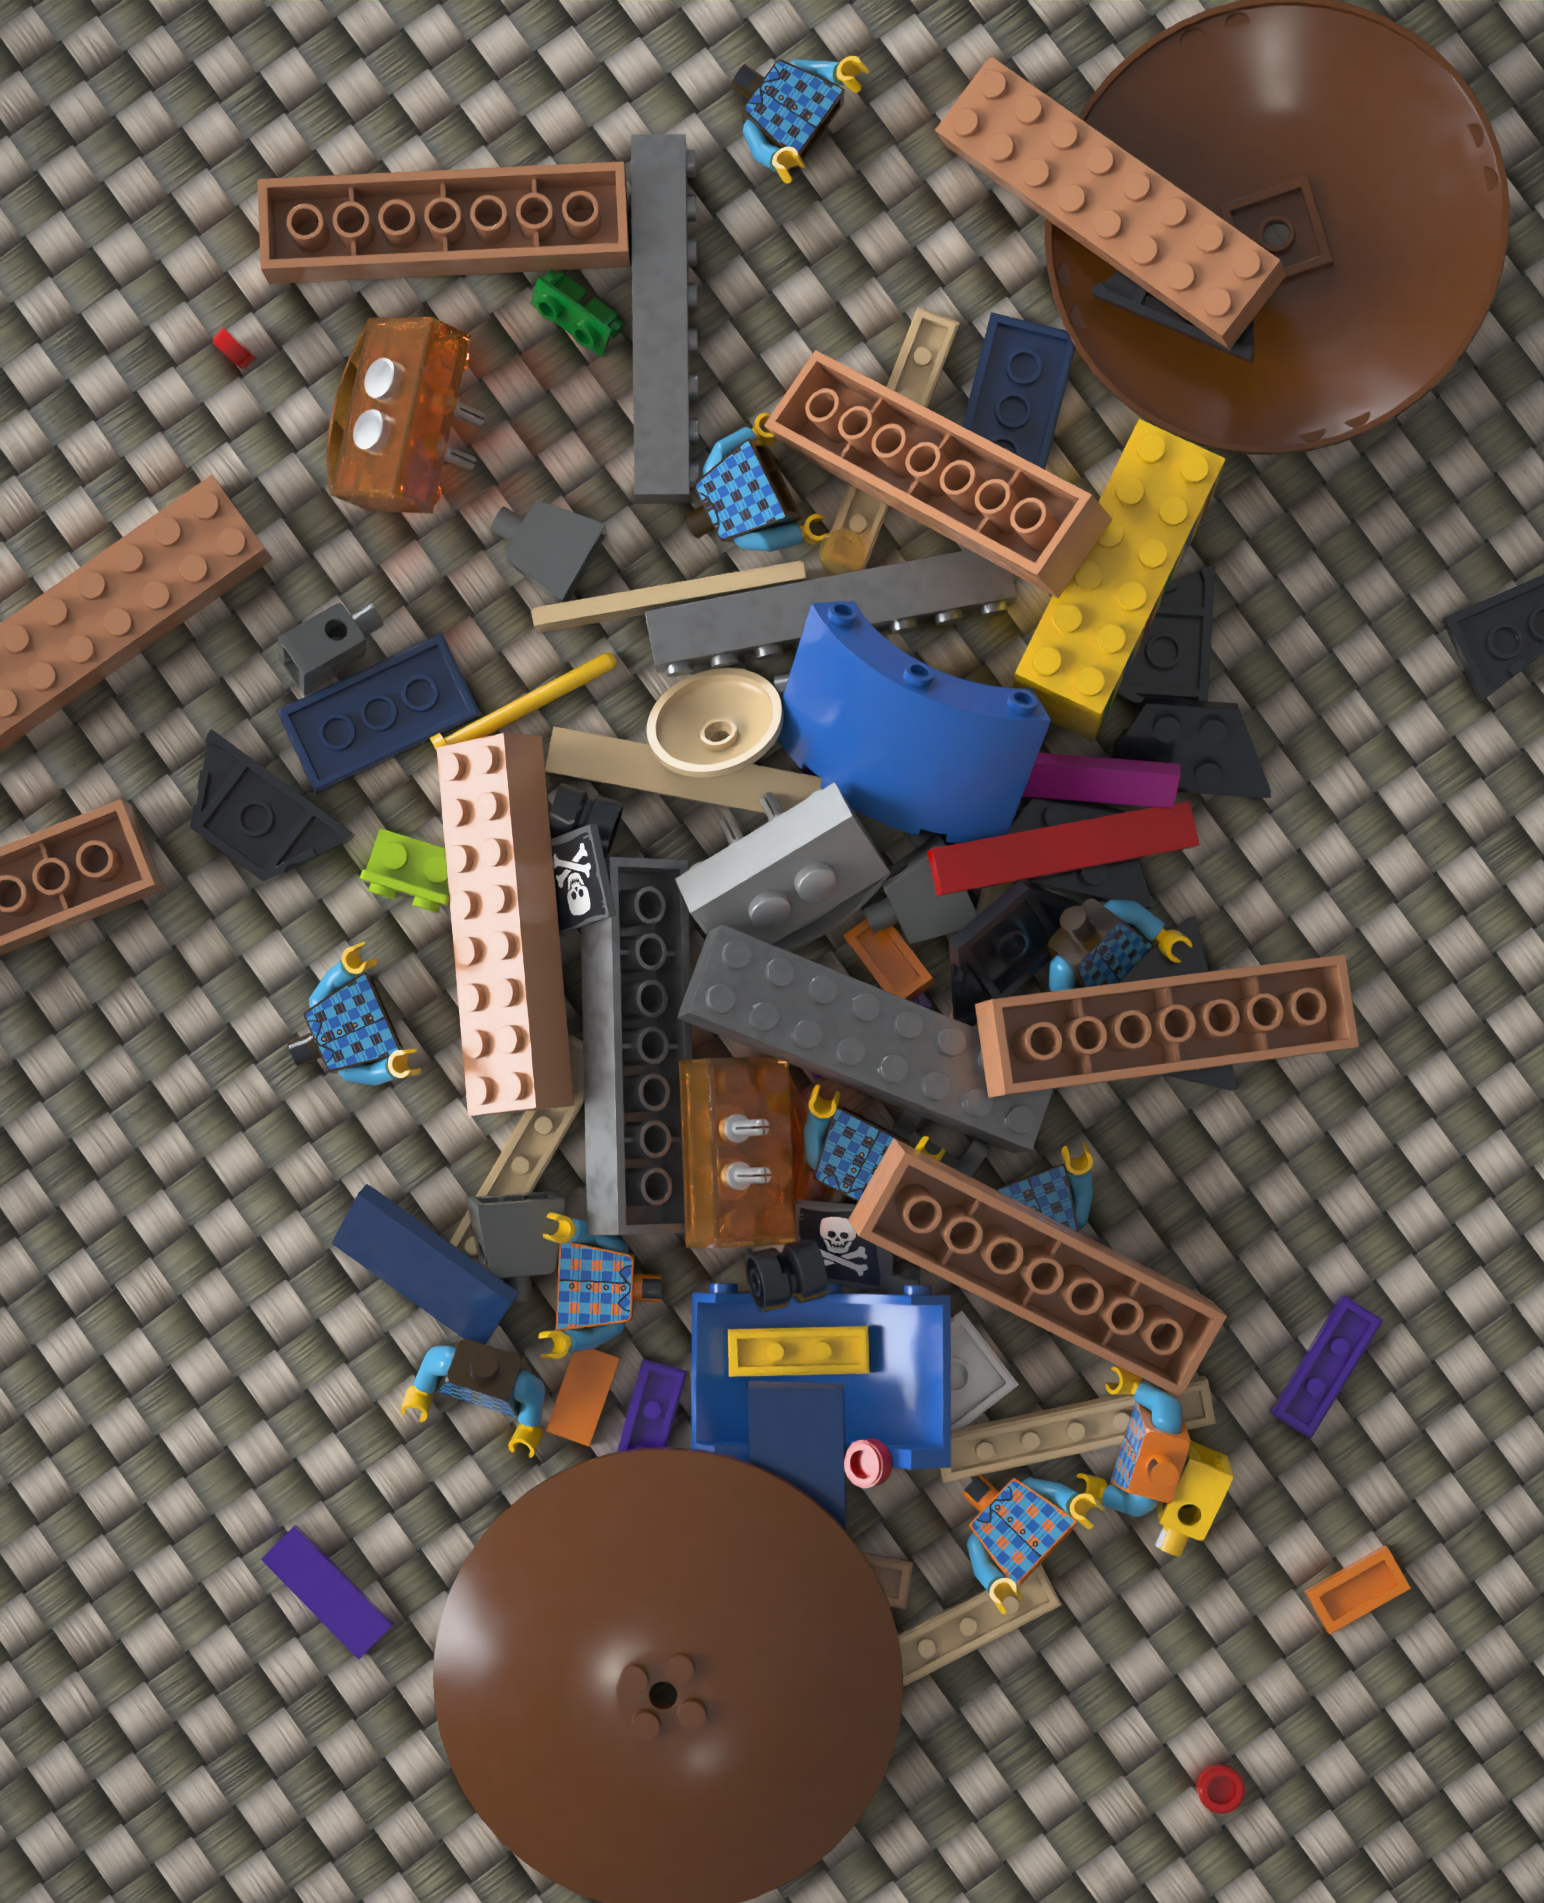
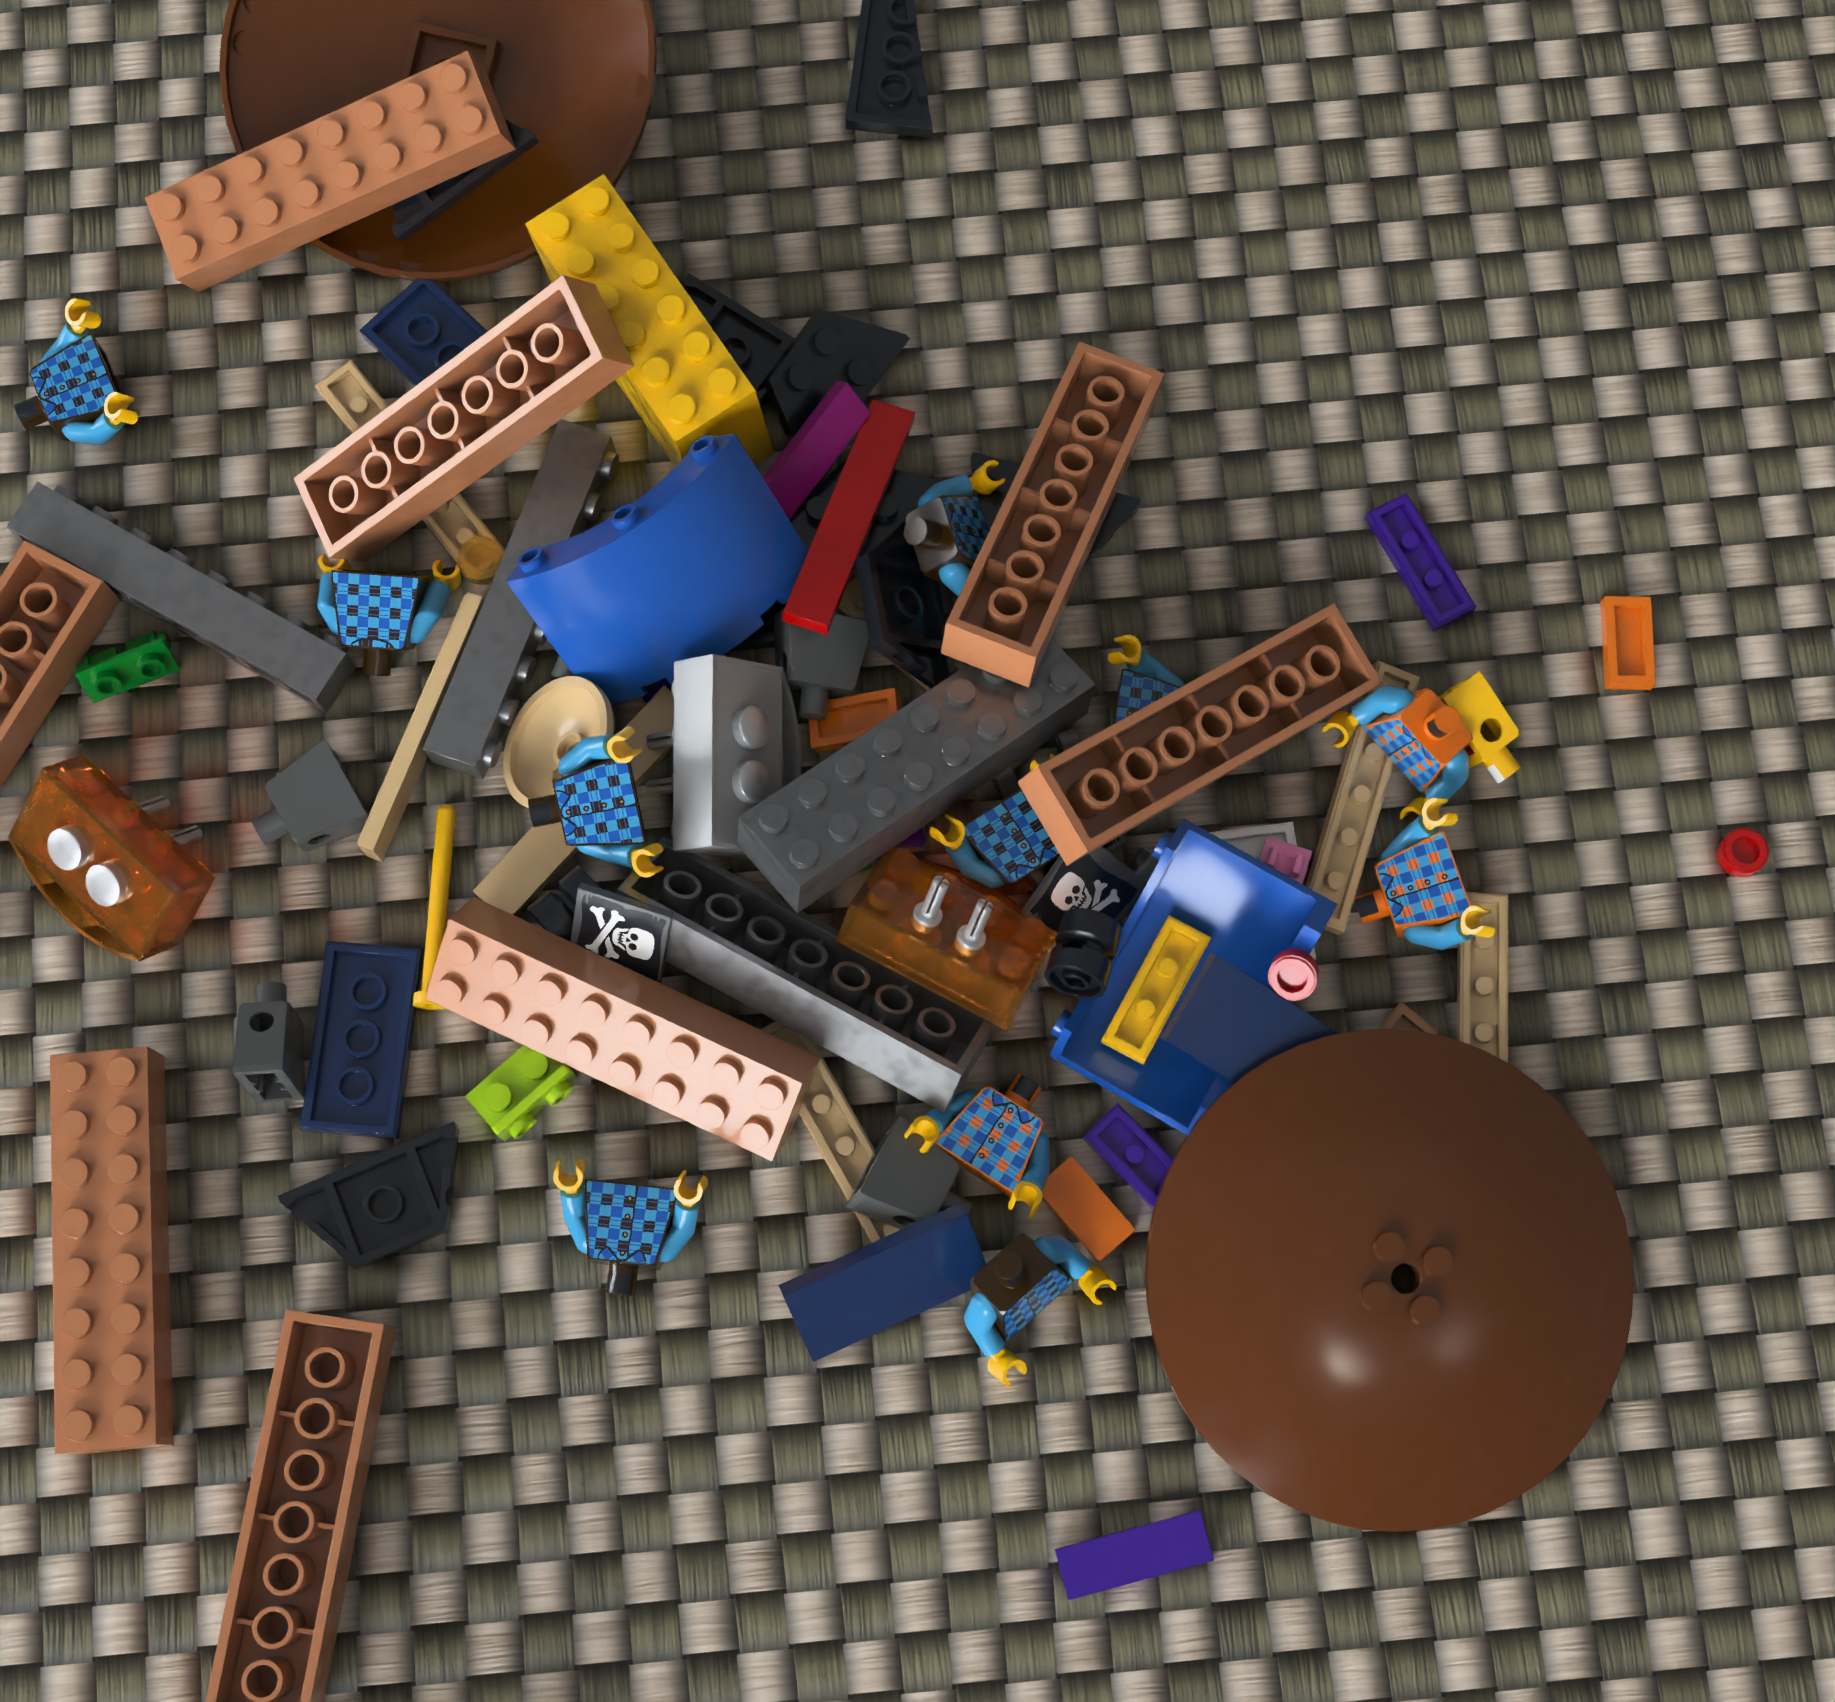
camera: 60 degrees left, 10 degrees down
none -> torso [528,726,664,878]
none -> bright pink tile [1259,837,1312,884]

